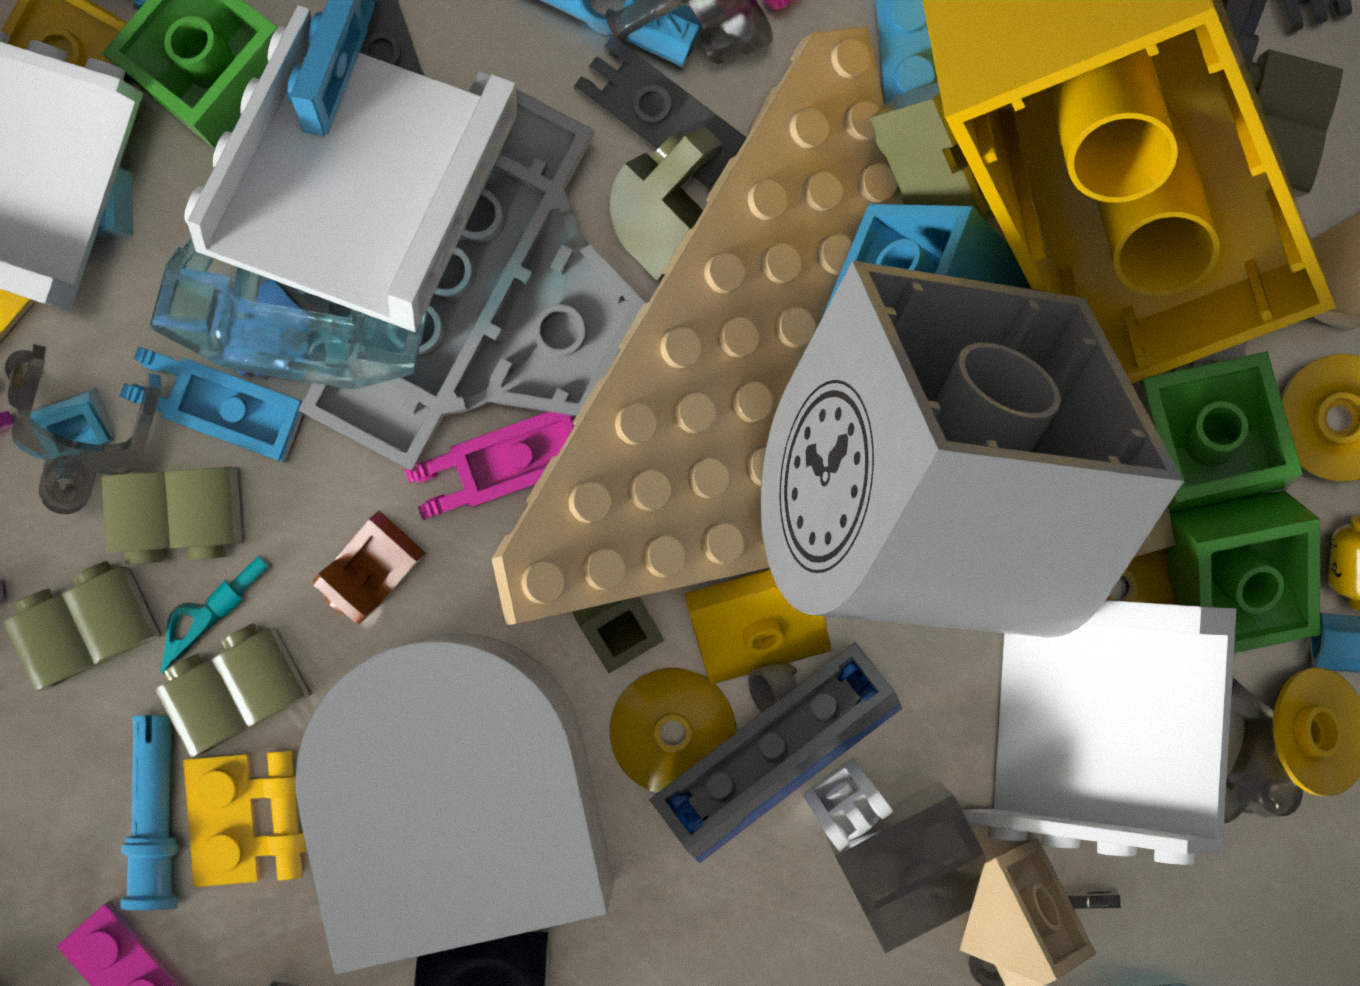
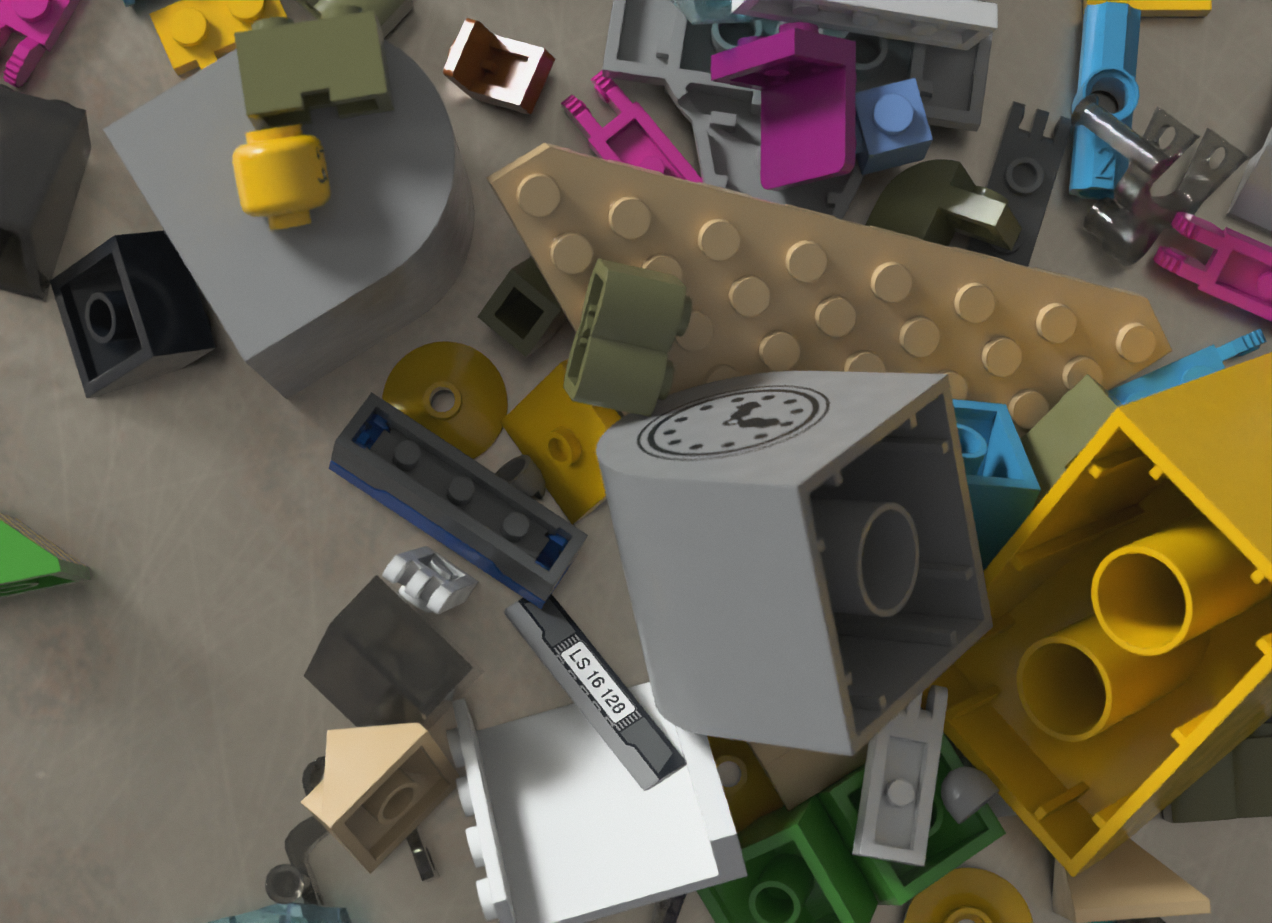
camera: 65 degrees right, 5 degrees down
none -> yellow head [232,124,331,230]
none -> olive brick [234,6,395,131]
none -> sticker [504,594,685,790]
none -> olive brick [563,258,692,417]
none -> magenta bracket [711,22,857,191]
none -> white hinge [852,685,948,866]
none -> medium blue brick [855,78,933,175]
none -> light grey hinge [941,767,1000,824]

